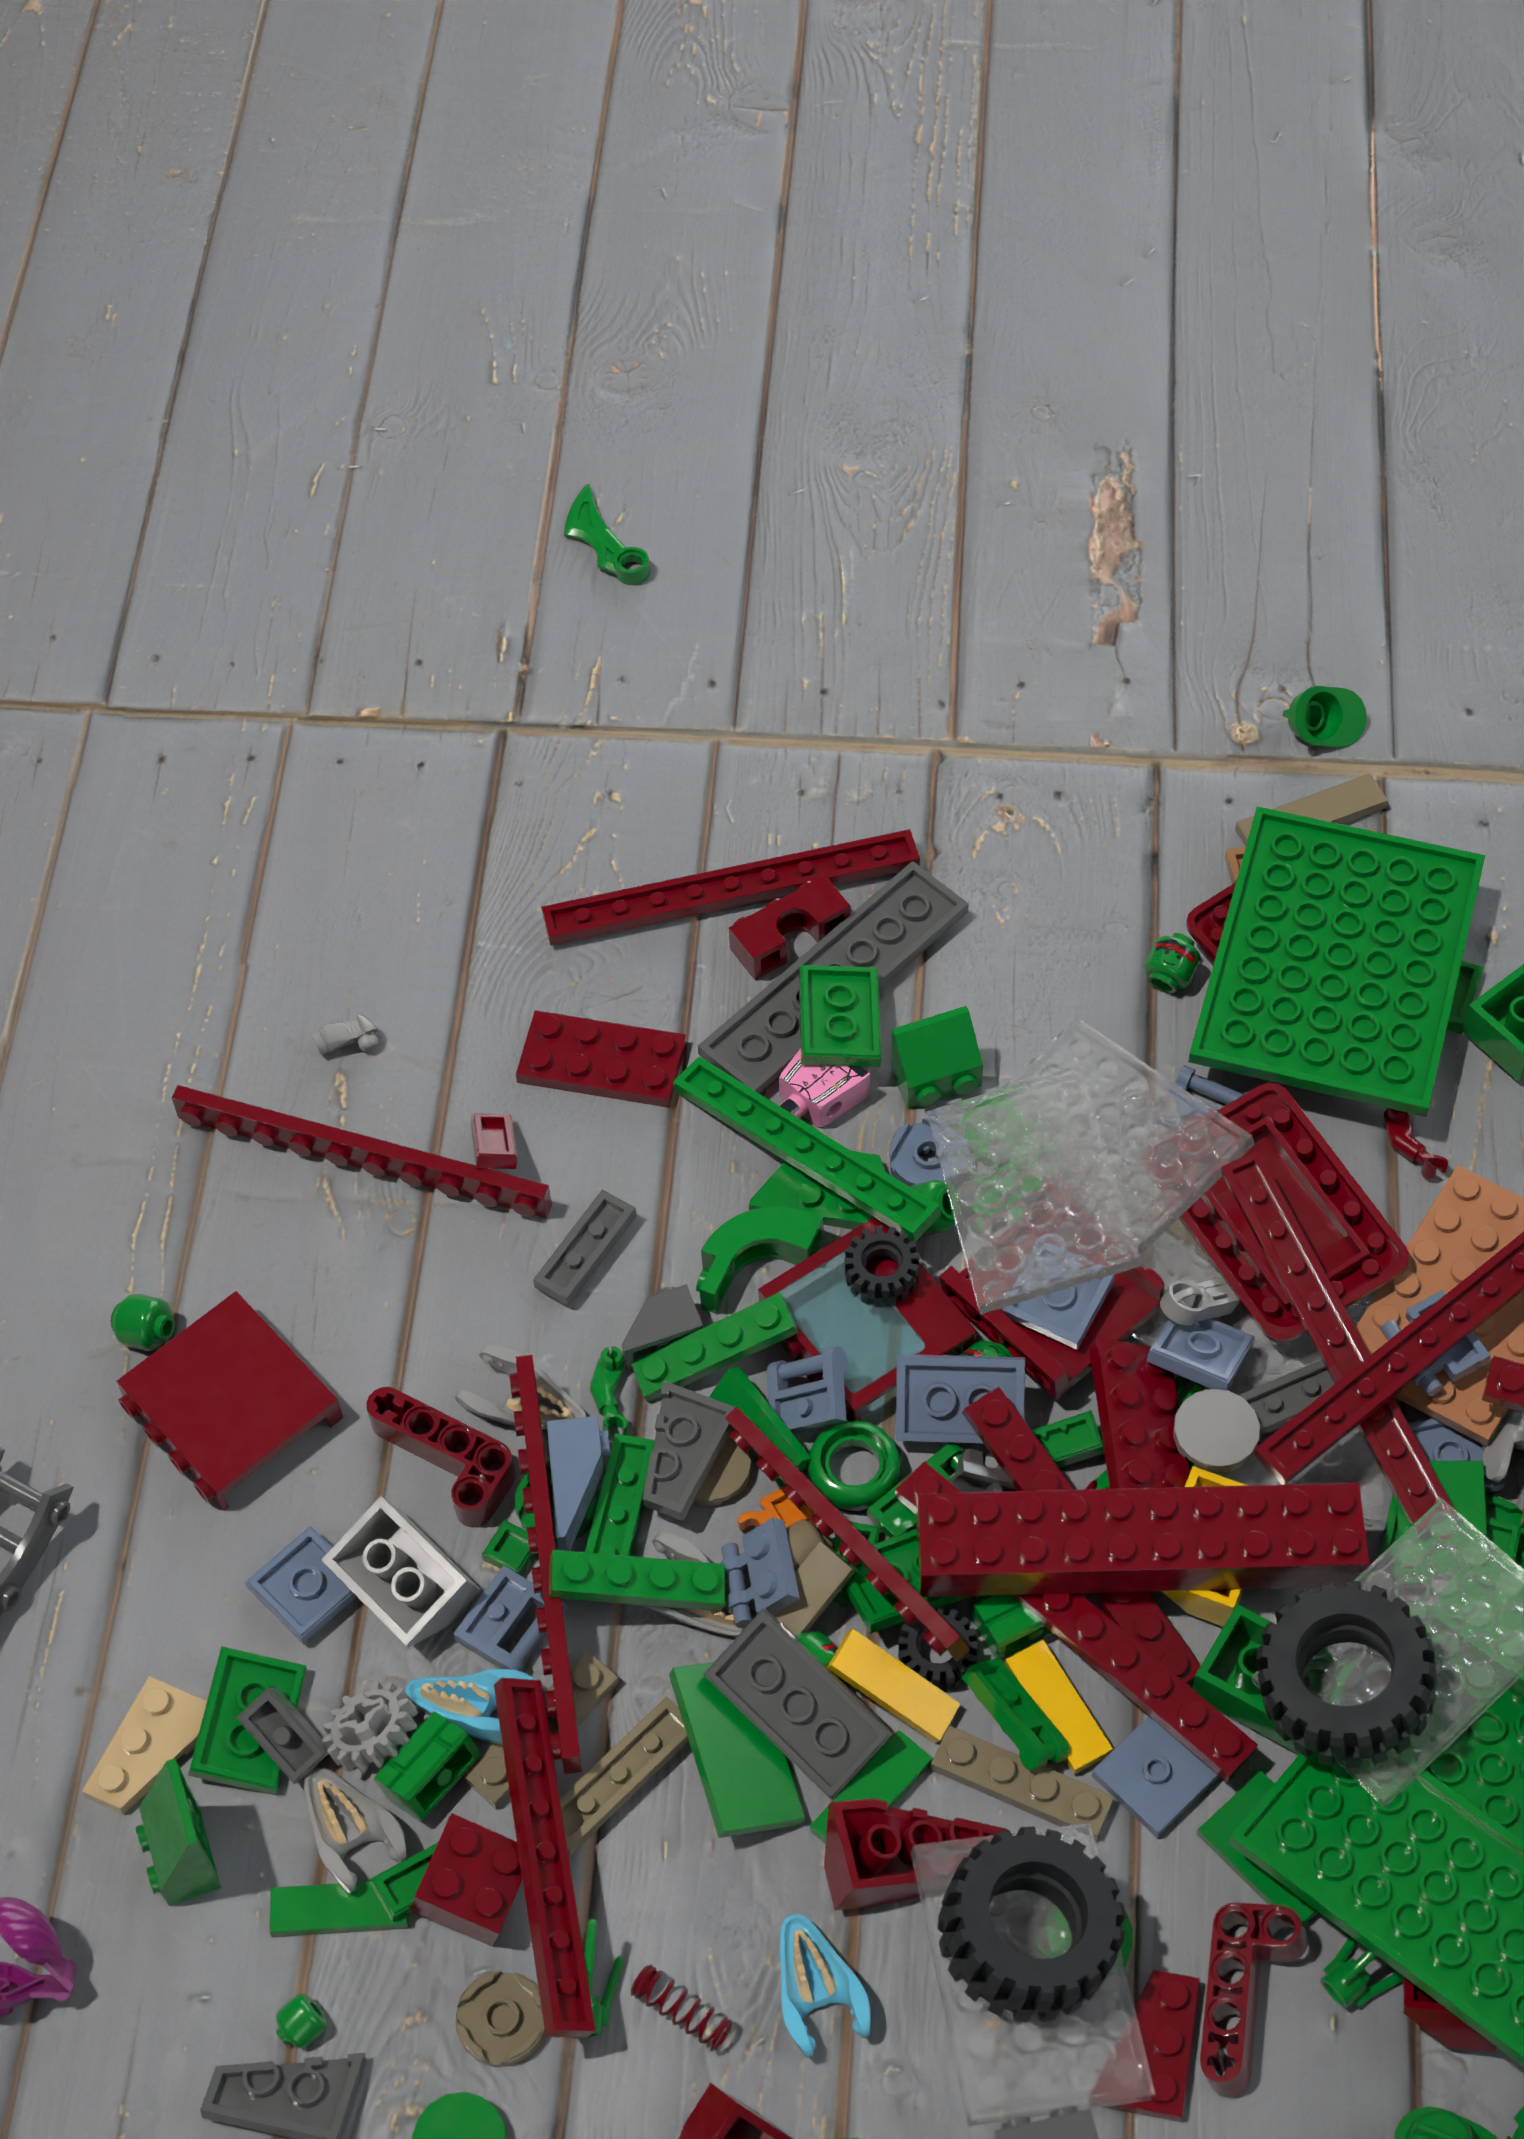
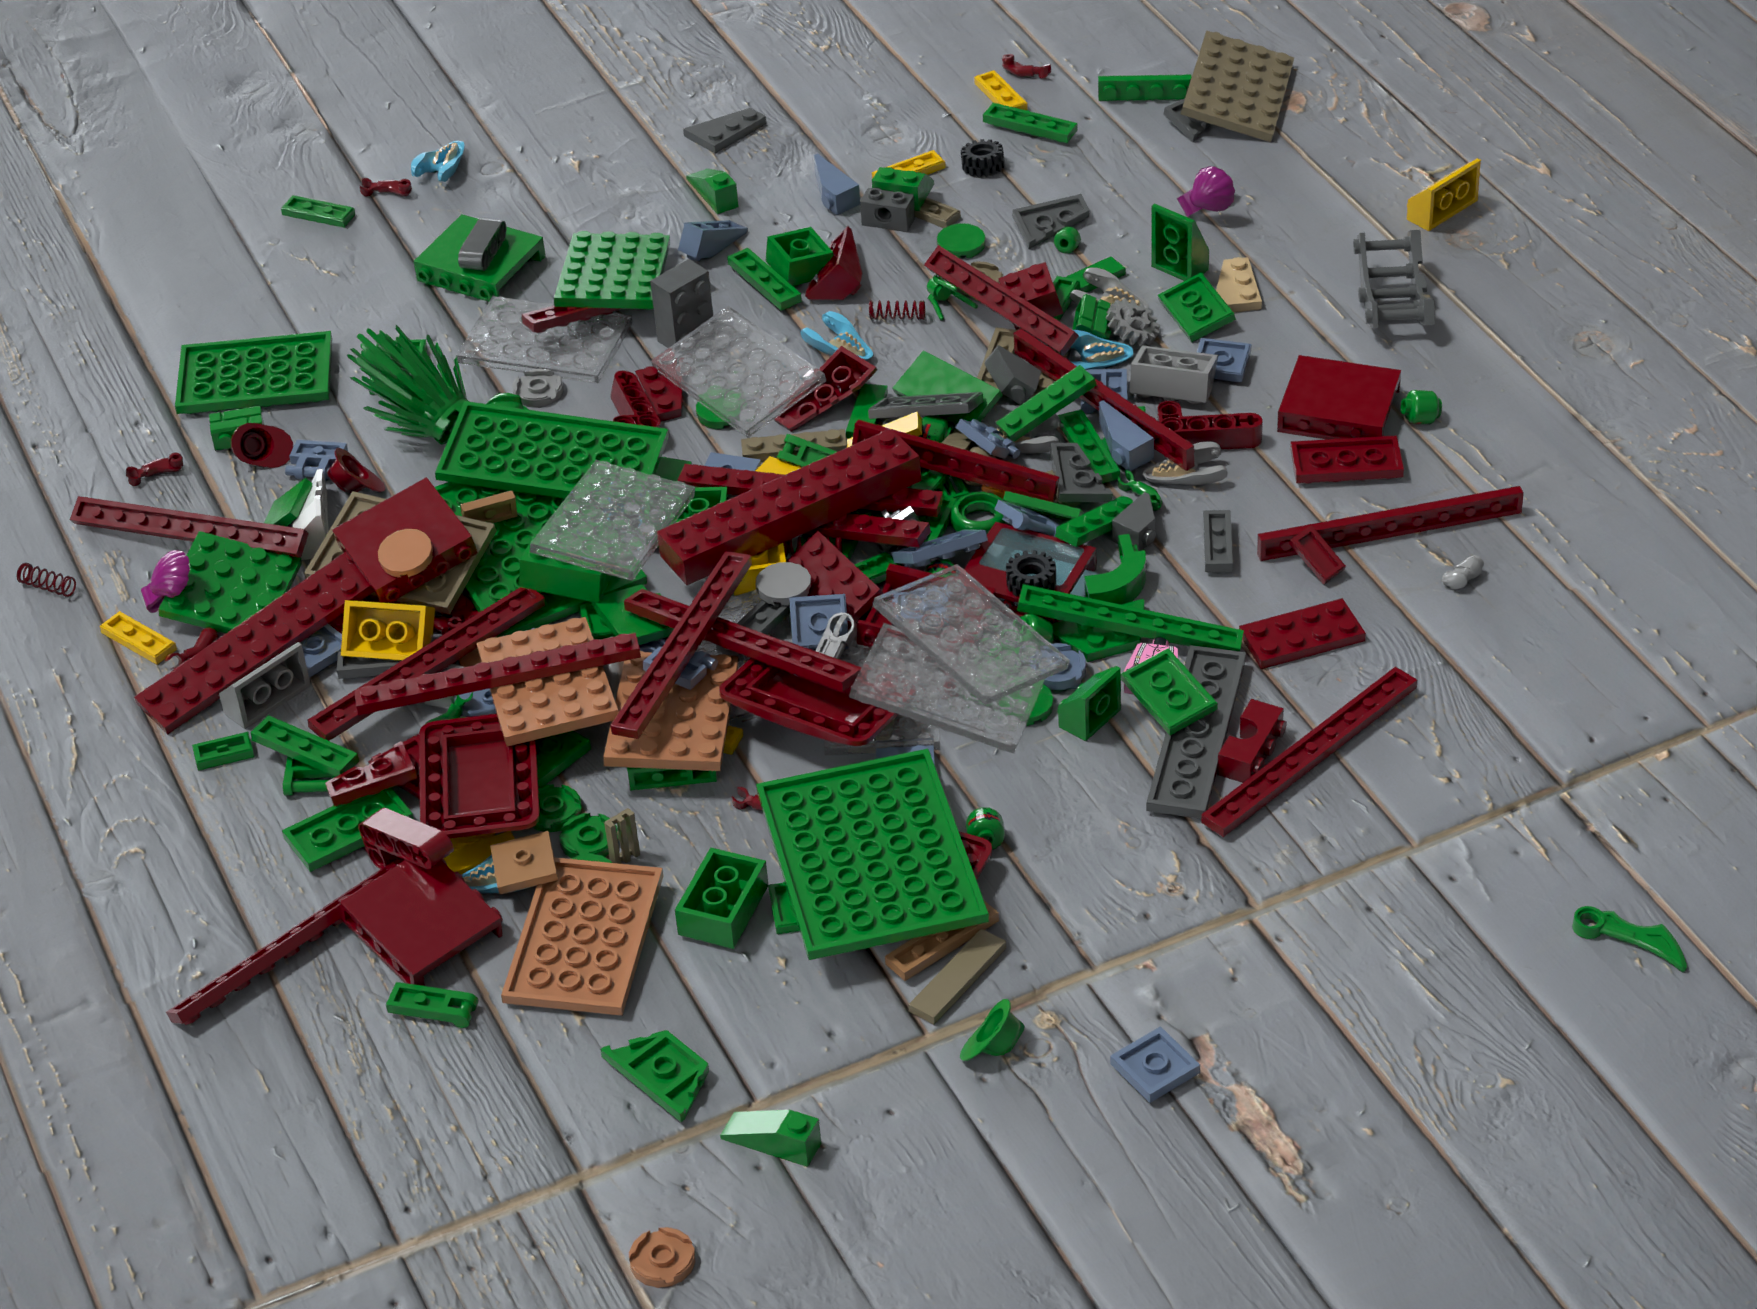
camera: 150 degrees right, 15 degrees down
dark grey slope [236,1686,329,1785] -> none
black tyre [937,1827,1126,2023] -> none
black tyre [1257,1580,1437,1768] -> none
none -> dark grey slope [984,345,1042,405]
none -> sand blue plate [1110,1026,1200,1103]
none -> dark red plate [1290,436,1404,483]

